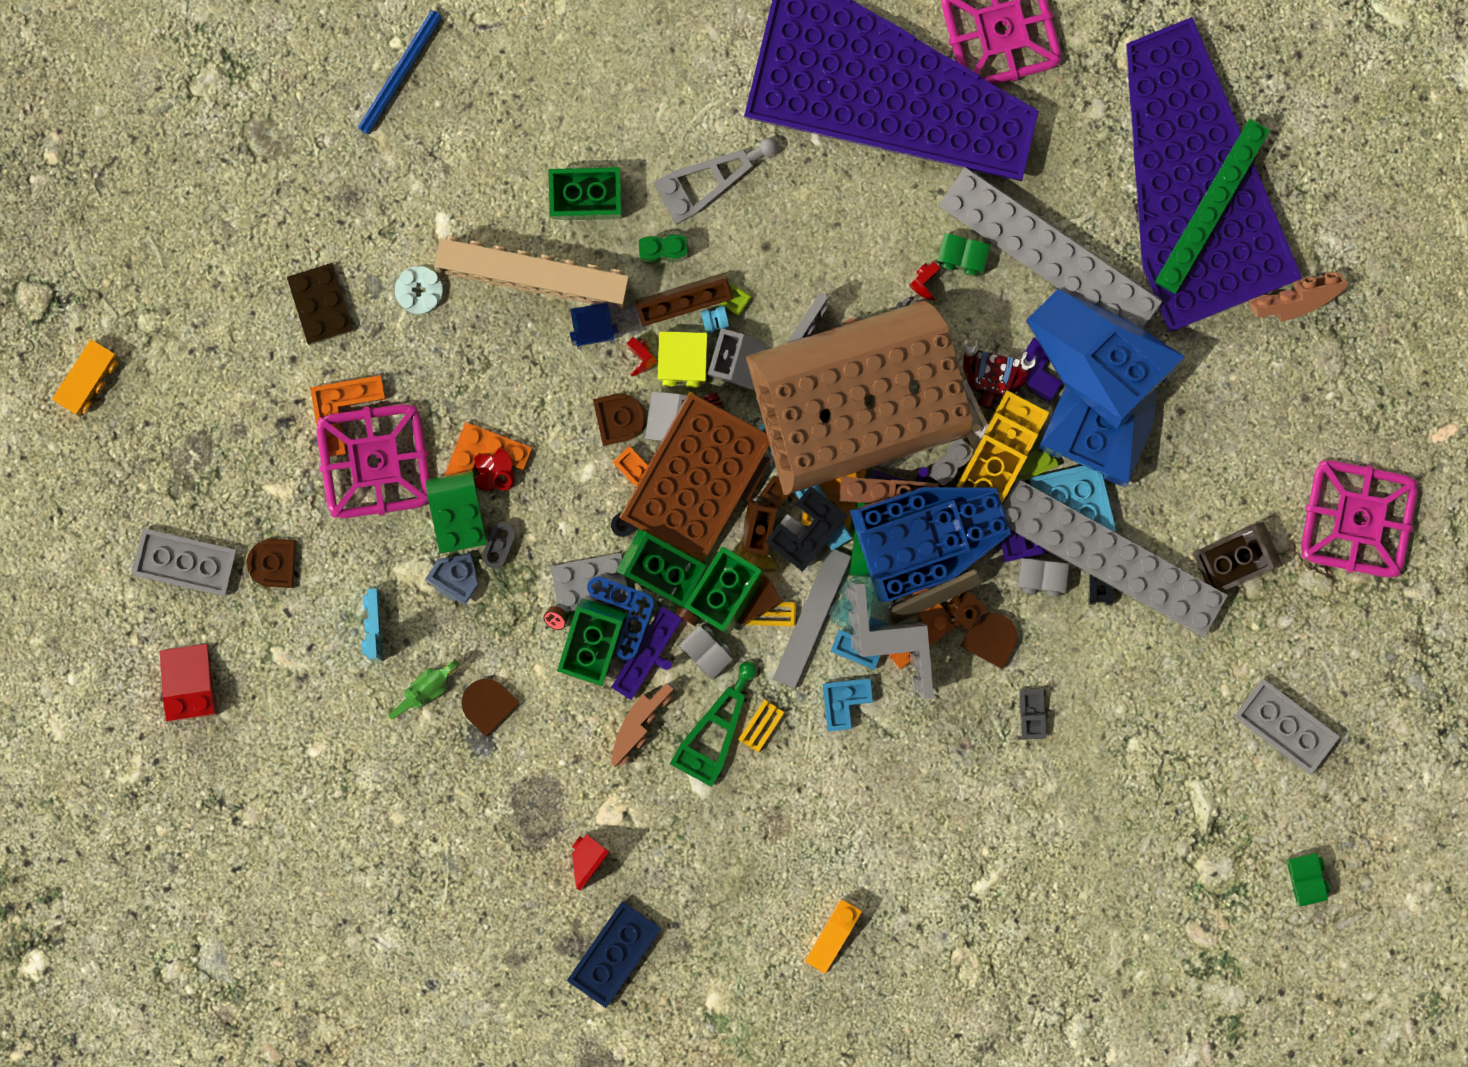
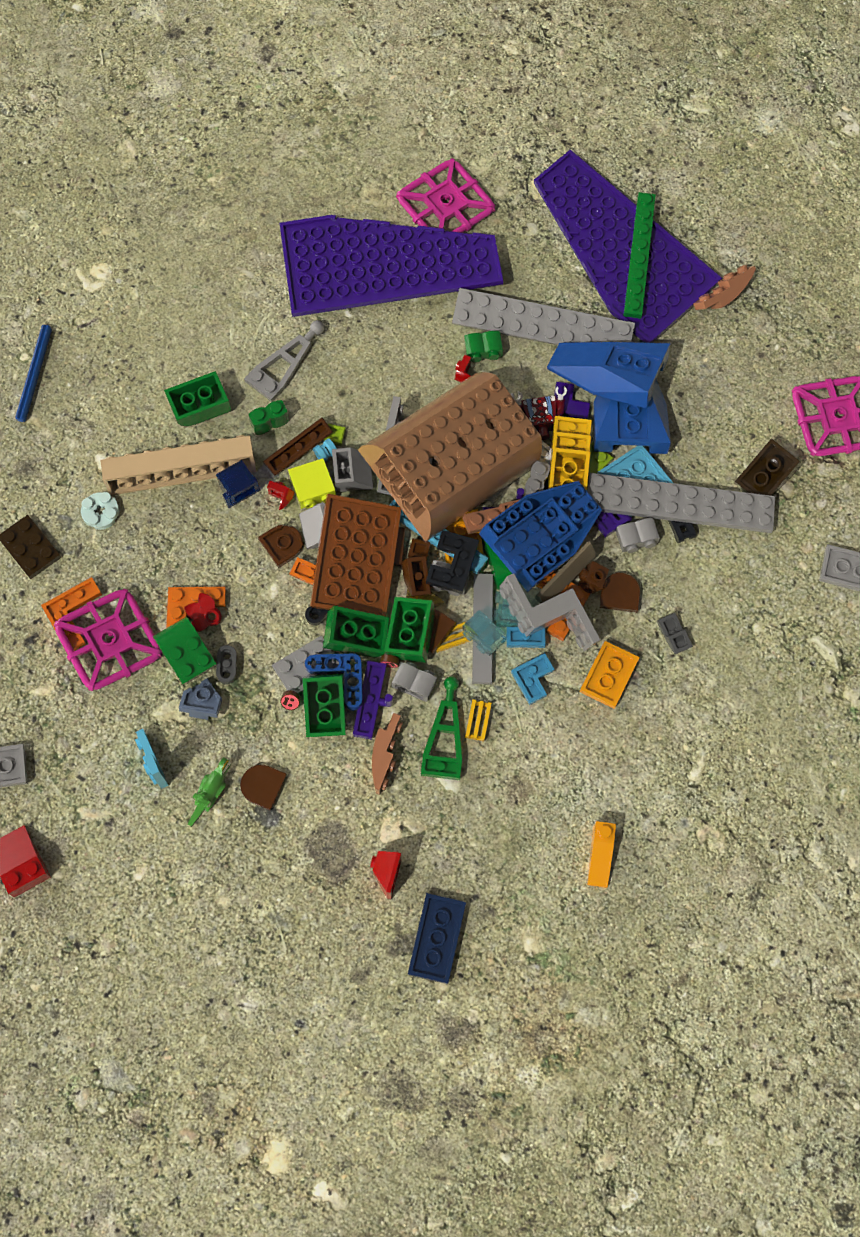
camera: 20 degrees left, 15 degrees down
reddish brown tile [246,539,296,588] -> none
none -> clear light blue brick [463,610,506,656]
none -> light orange plate [579,641,640,709]

